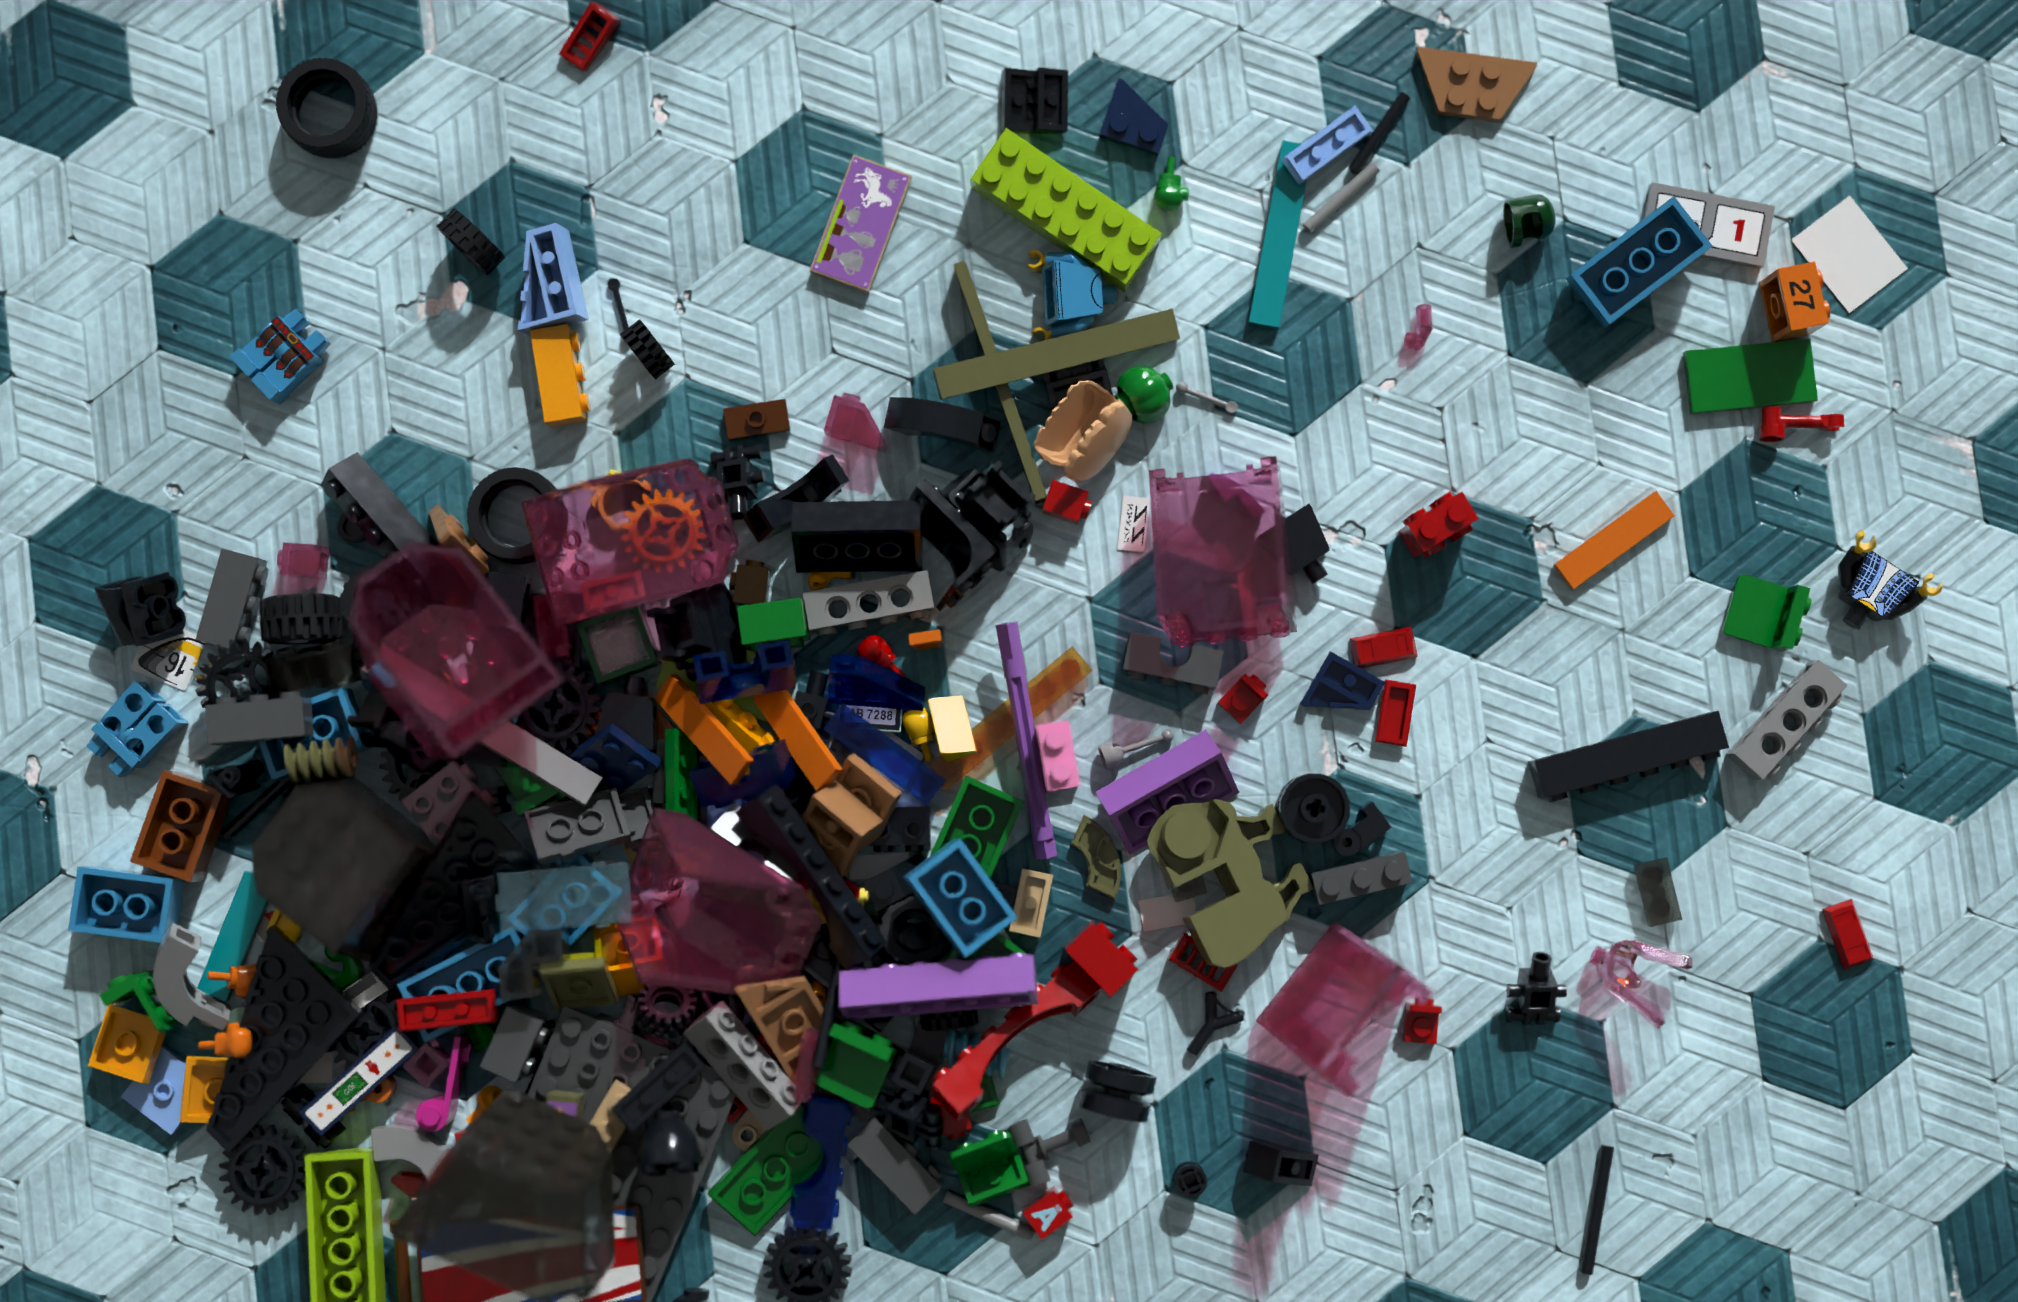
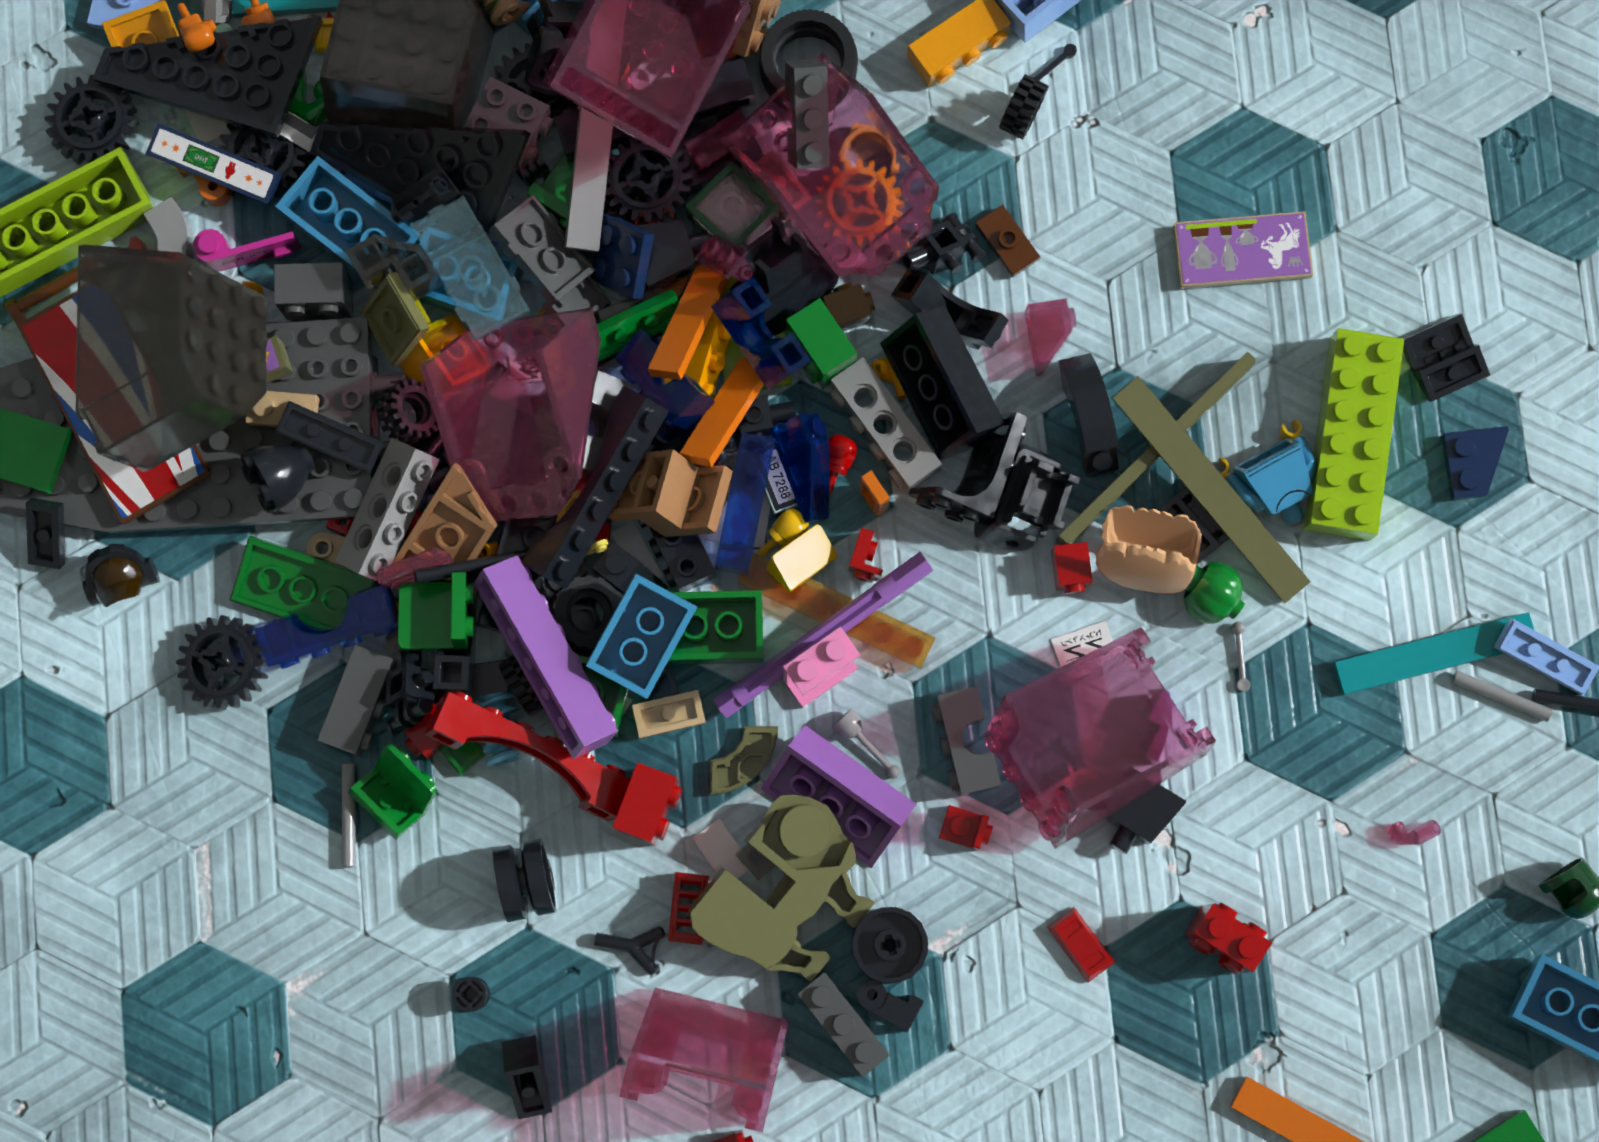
camera: 60 degrees right, 5 degrees down
black hinge [281,1083,346,1149] -> none
red tile [396,989,498,1032] -> none
clear pink brick [403,1039,451,1089] -> none
green tile [462,1023,494,1053] -> none
dark grey bar [1009,1118,1091,1187] -> none
red brick [1023,1186,1074,1240] -> none
green piece [1154,157,1190,210] -> none
dark blue wing [1300,651,1386,710] -> none
red tile [1375,679,1417,747] -> none
none -> clear pink hinge [695,233,753,282]
none -> dark grey arch [785,59,830,170]
none -> red bracket [848,528,883,583]

